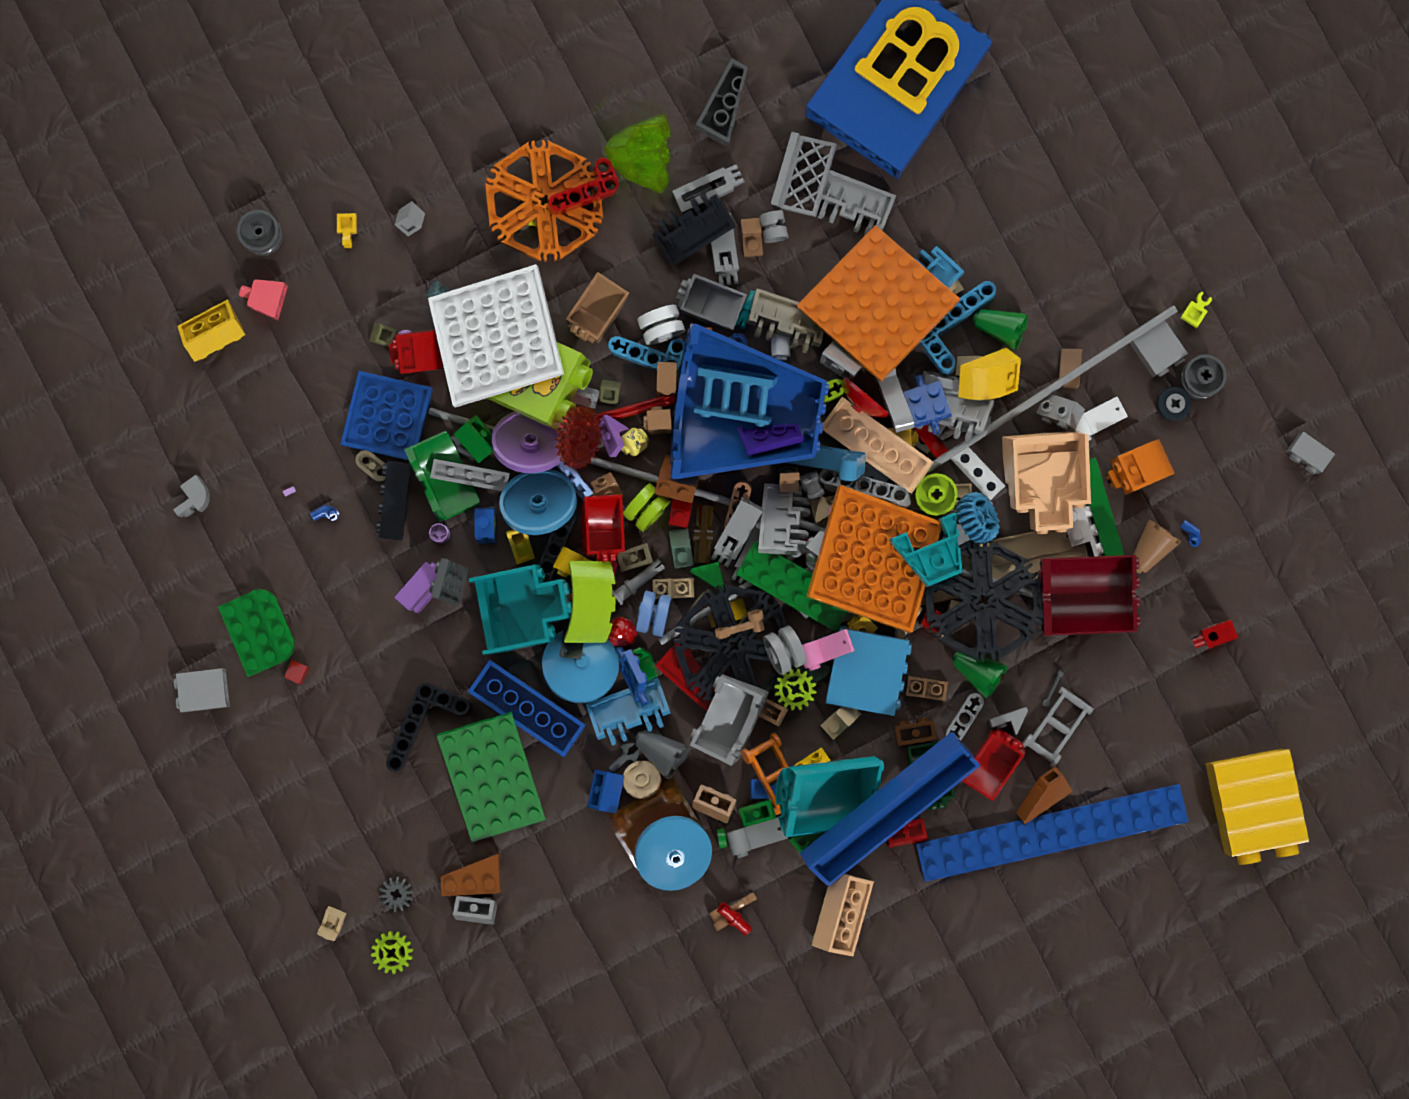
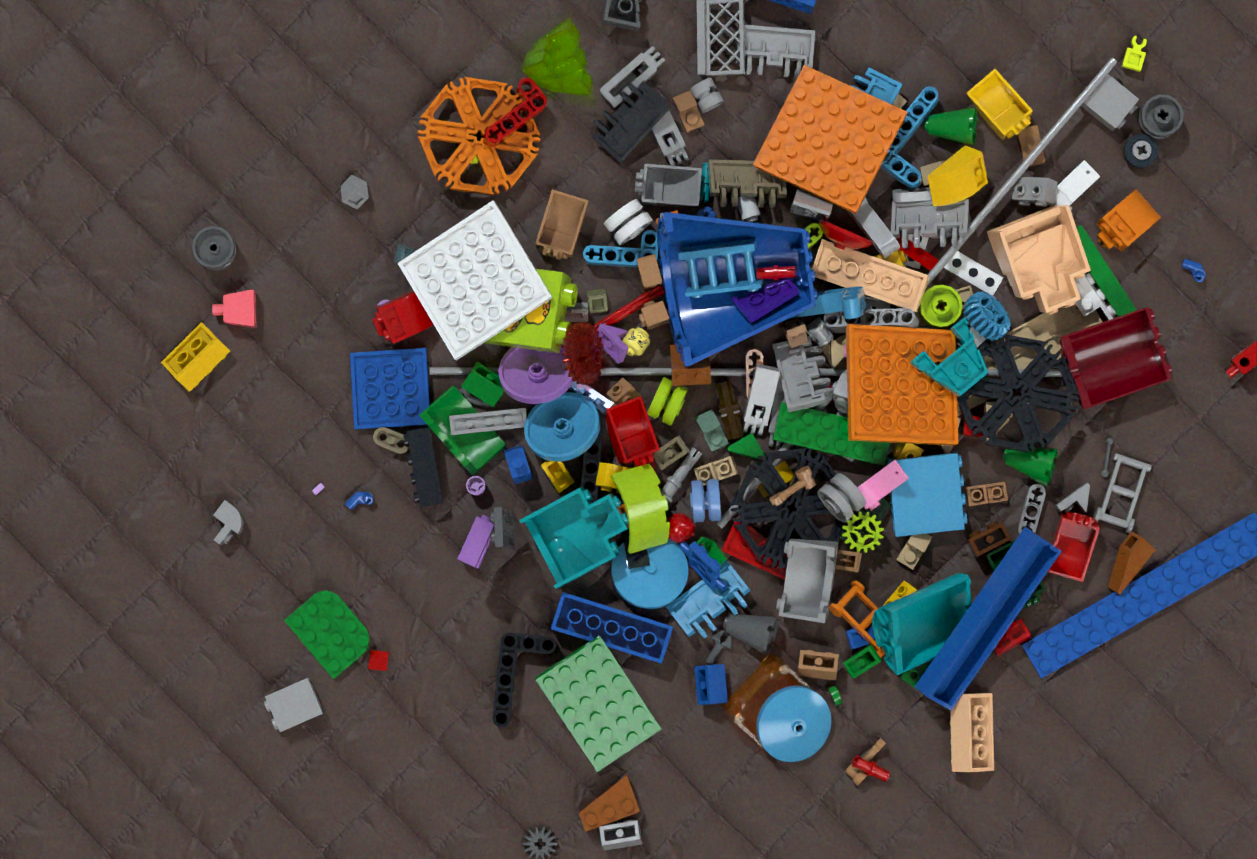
camera: 20 degrees left, 0 degrees up
yellow plate [337,213,357,248] -> none
olive slope [369,323,396,347] -> none
tan tile [623,761,661,799] -> none
red slope [669,499,693,528] -> none
light grey door [726,817,789,858] -> none
blue plate [903,375,952,435] -> none
medium nougat cone [1133,519,1181,574] -> none
none -> red pin [756,265,796,281]
none -> yellow piece [967,69,1033,140]

